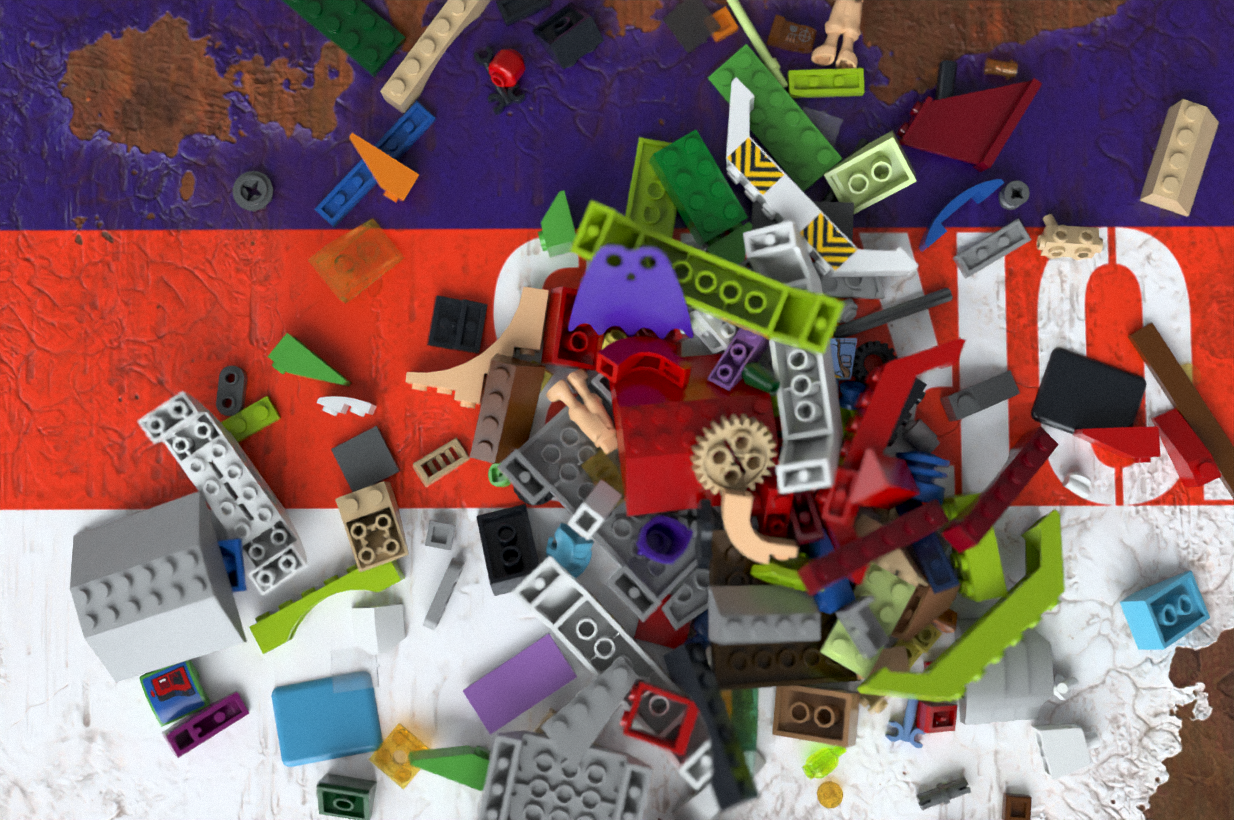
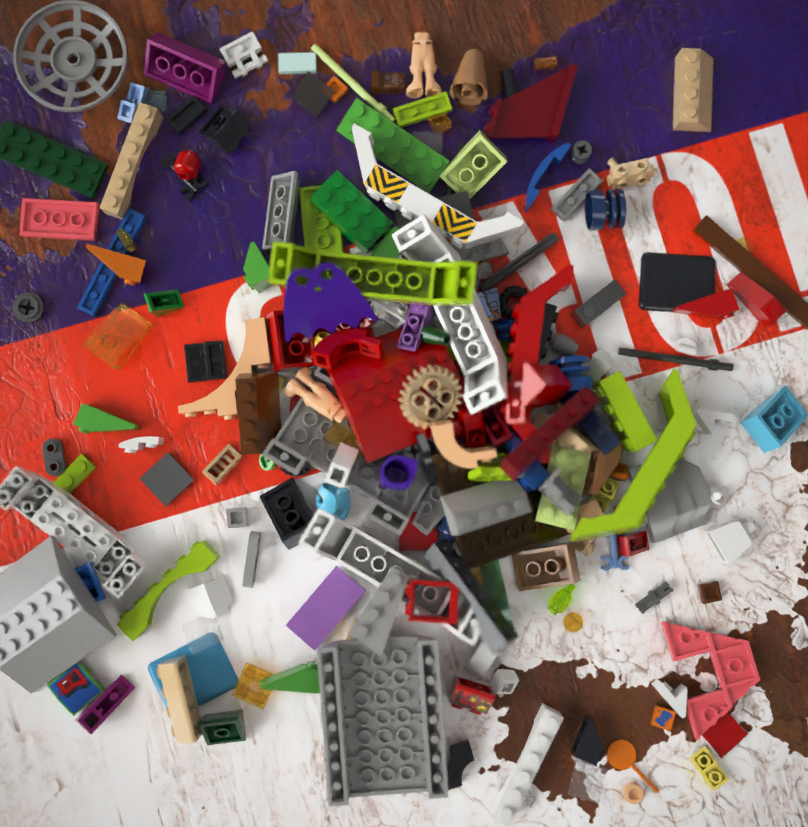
camera: 15 degrees left, 0 degrees up
tan slope [335,481,409,572] -> none
dark red arch [941,426,1059,553] -> none
none -> coral tile [19,198,100,241]
none -> clear yellow tile [115,228,137,252]
none -> green slope [144,289,184,317]
none -> tan slope [157,655,202,744]
none -> light grey slope [262,171,301,251]
none -> clear orange plate [428,113,452,133]
none -> medium nougat cone [450,49,488,106]
none -> white tile [584,350,613,383]
none -> dark blue wheel [585,188,626,231]
none -> pearl dark grey bar [618,347,734,371]
none -> white slope [691,408,735,435]

